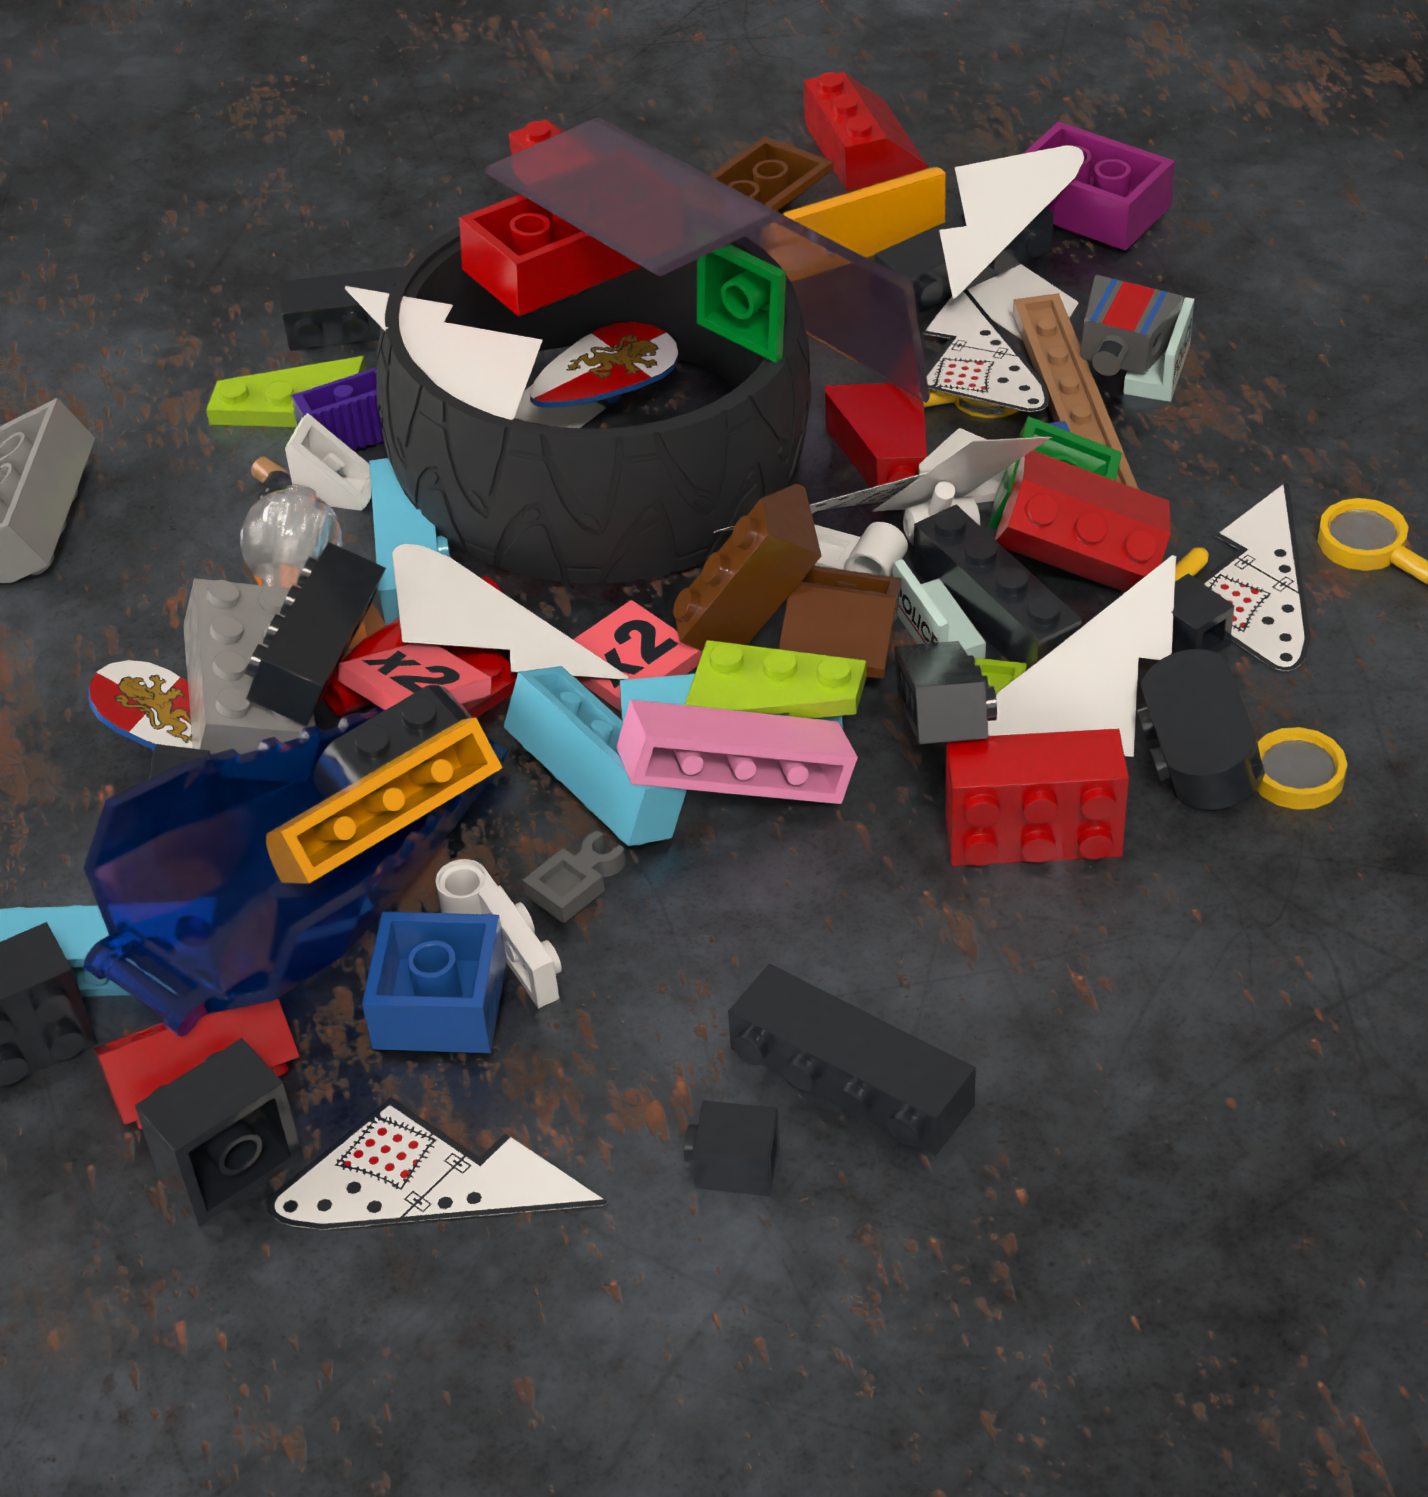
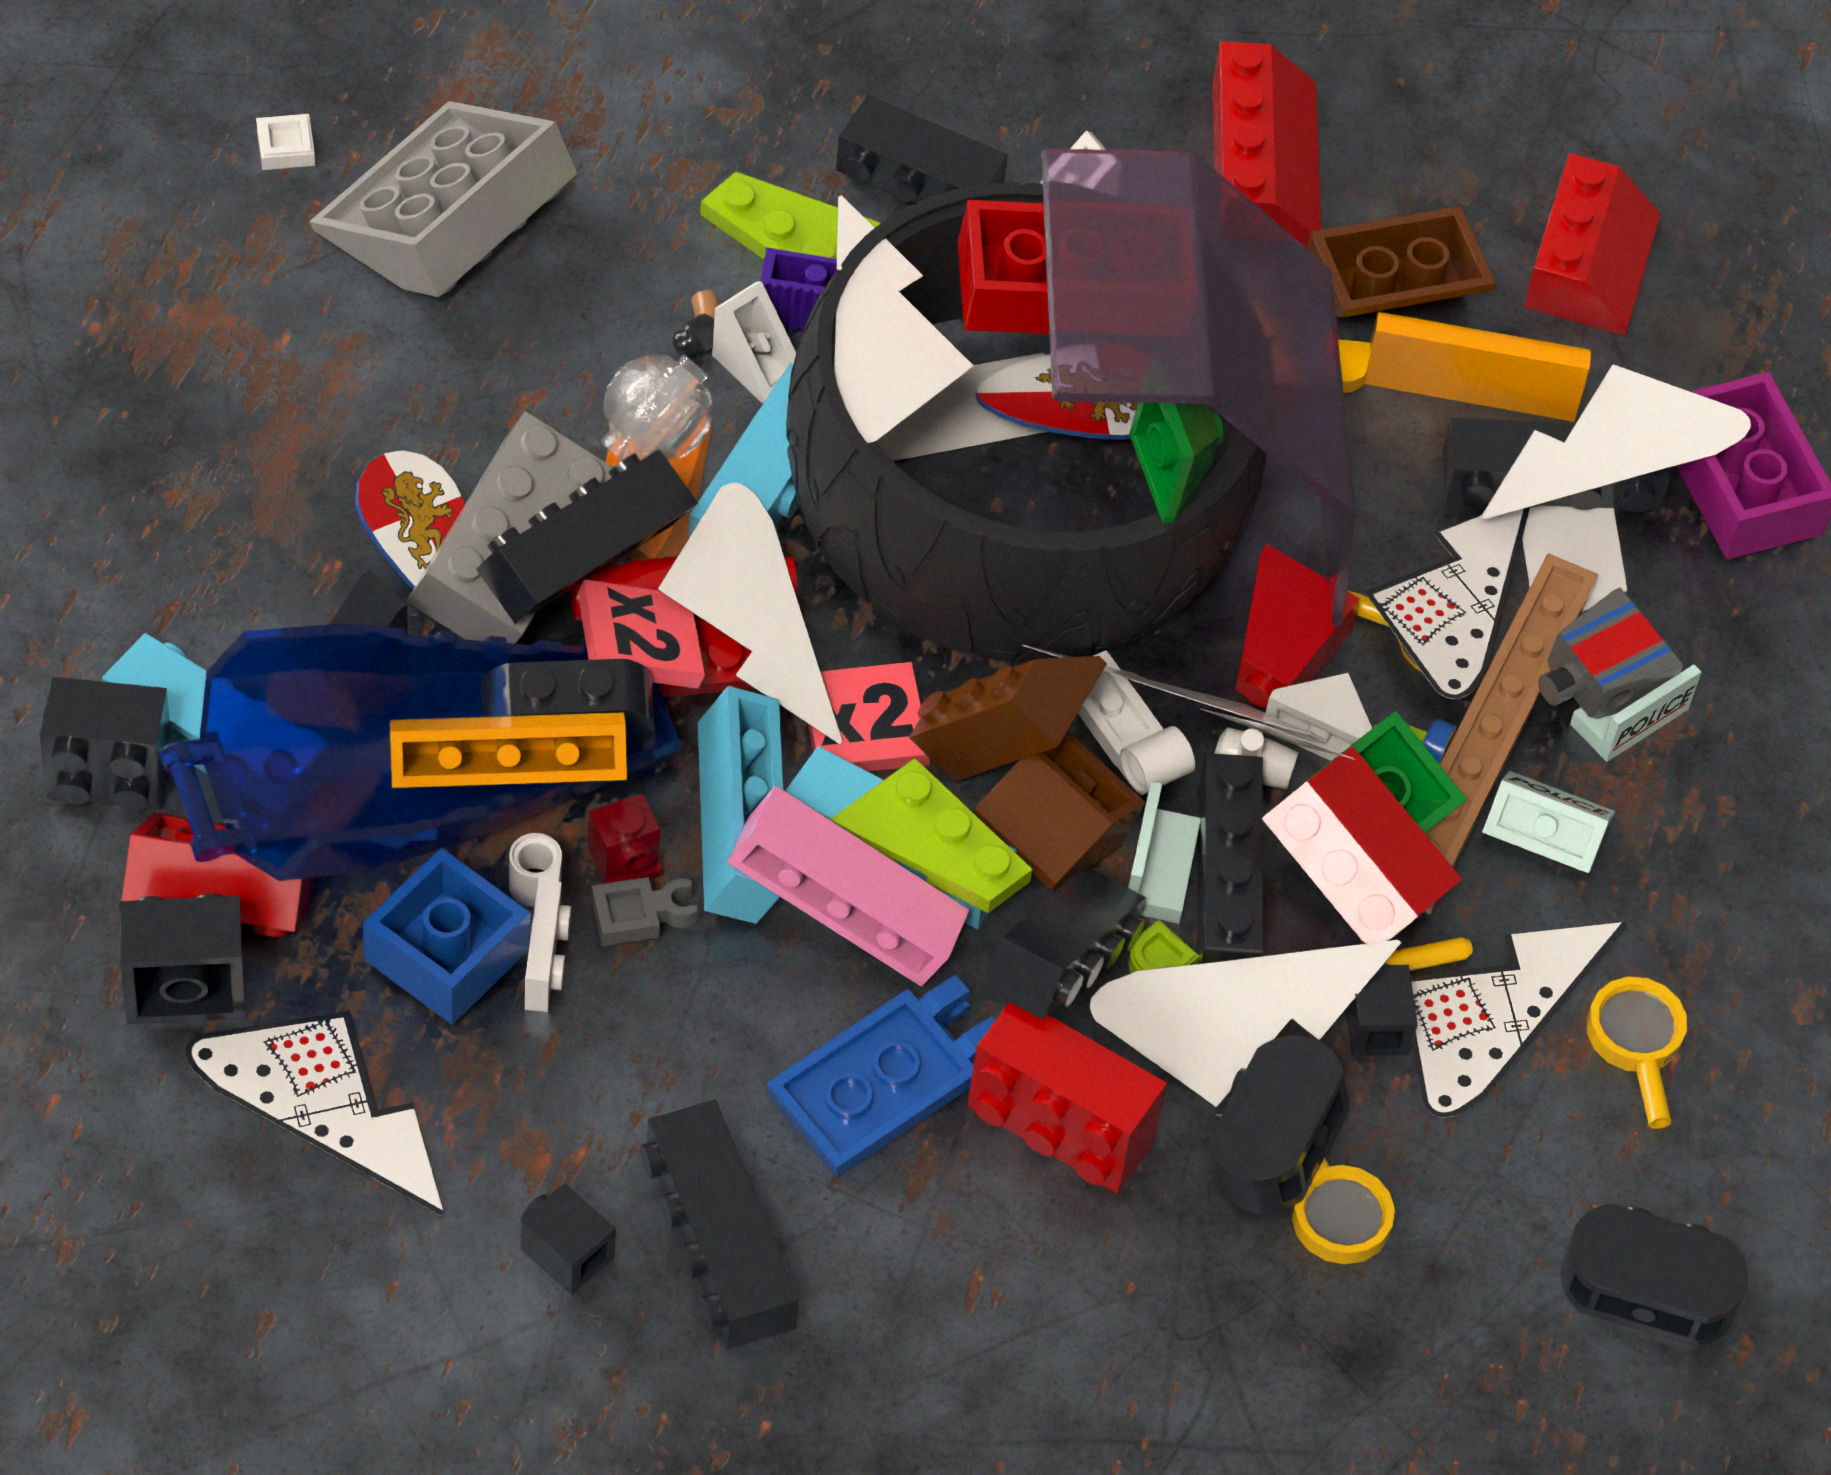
camera: 25 degrees right, 10 degrees up
none -> dark red brick [587,793,663,883]
none -> blue tile [766,975,995,1178]
none -> light aqua panel [1482,771,1615,873]

